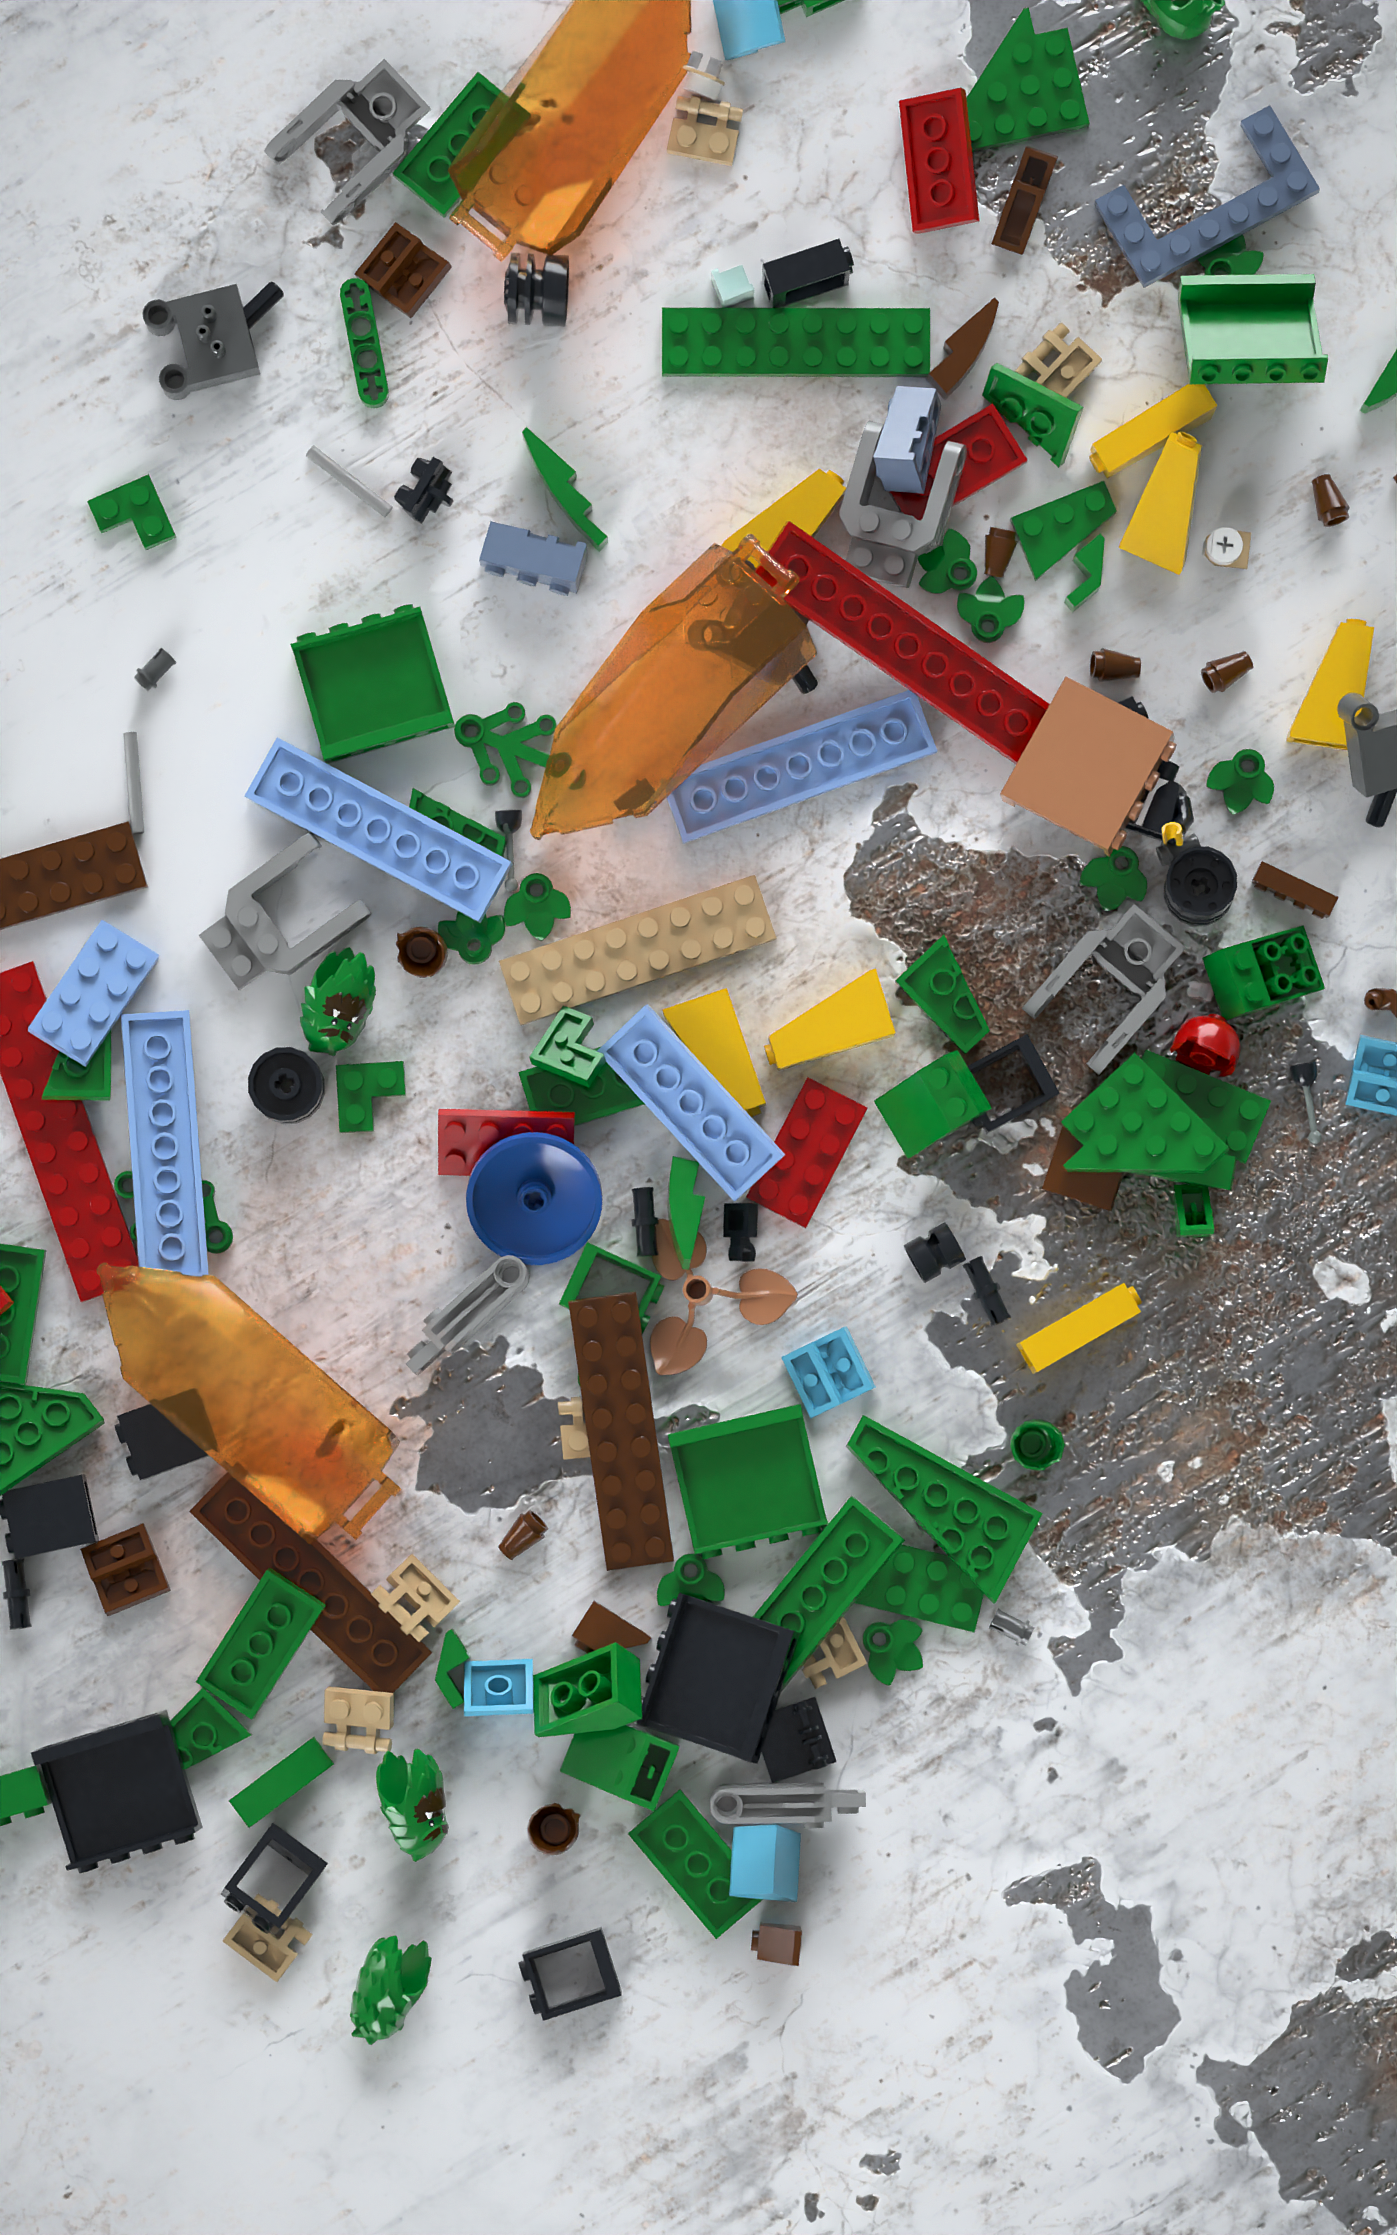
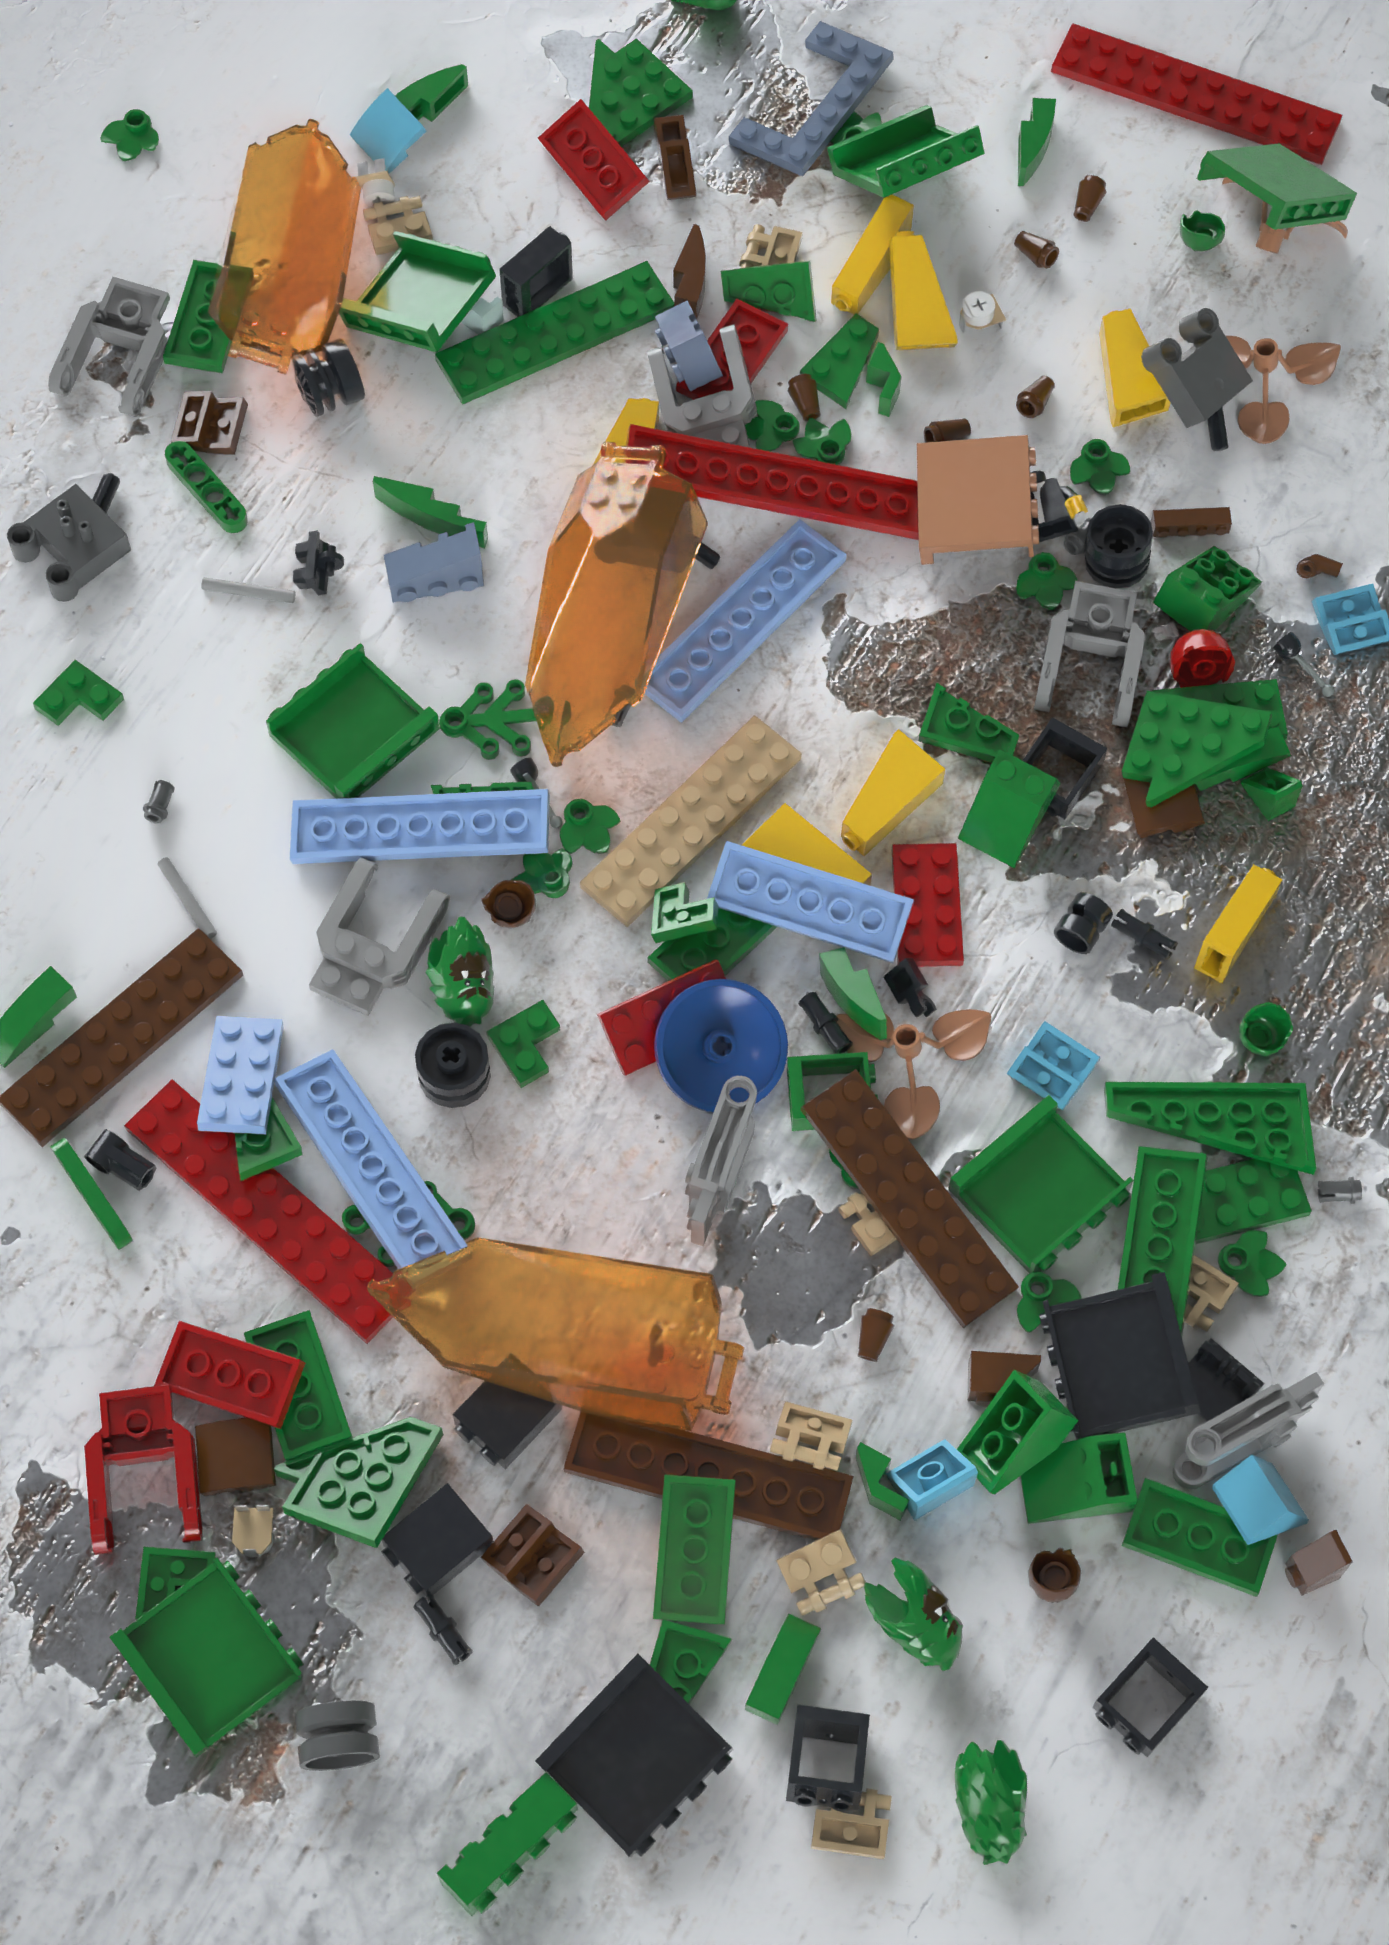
camera: 30 degrees left, 20 degrees down
none -> green panel [335,231,496,353]

